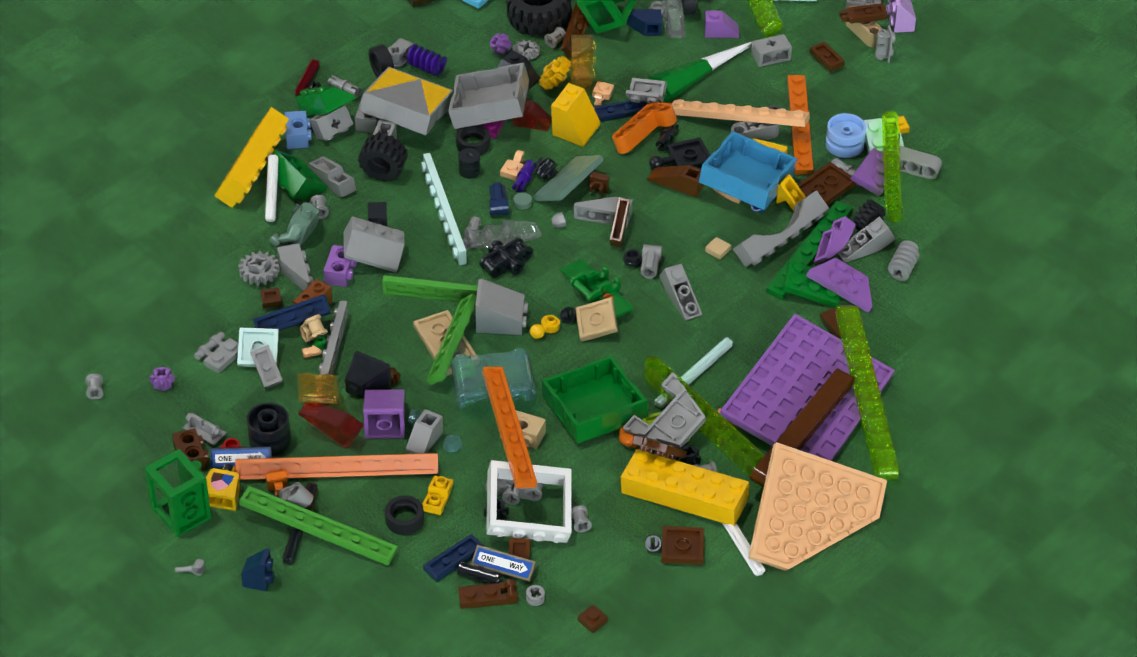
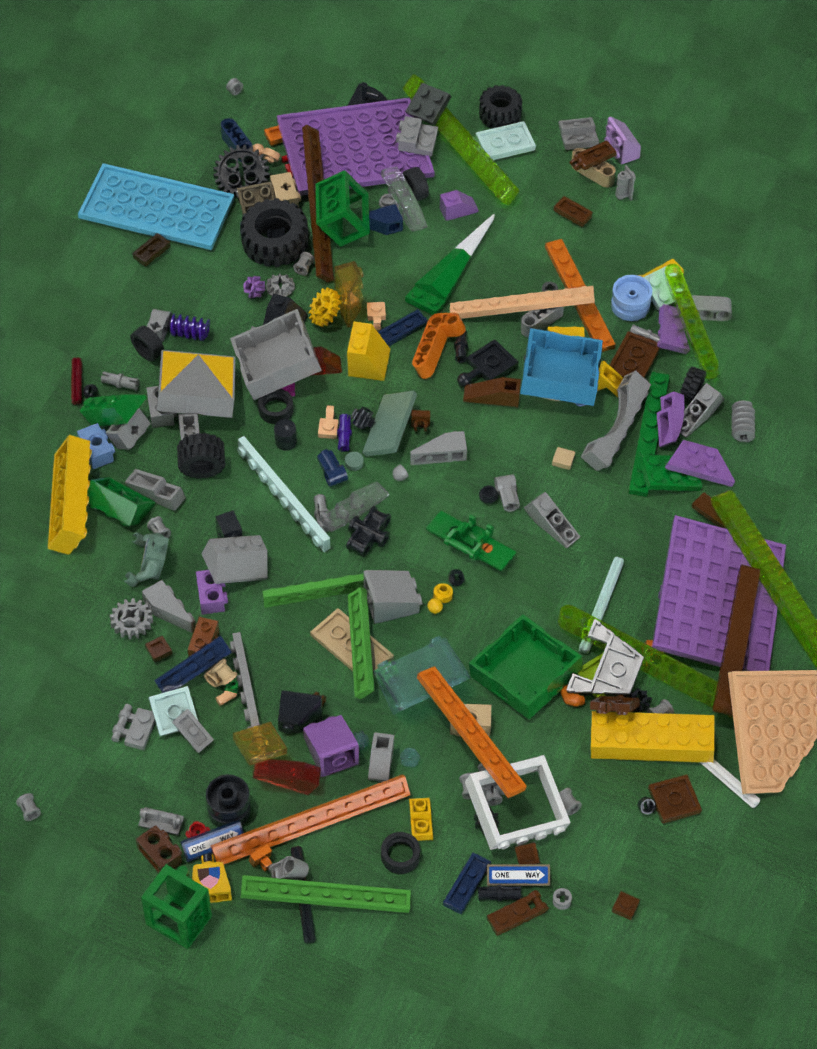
camera: 20 degrees left, 10 degrees up
medium lavender gear [150,367,175,391] -> none
light grey hand [175,559,206,576] -> none
dark blue slope [241,549,275,592] -> none
white axle [265,155,279,222] -> none
tan plate [576,297,618,342] -> none
reddish brown piece [610,198,630,247] -> none
light grey bracket [625,78,667,103] -> none
light grey brick [751,34,792,67] -> none

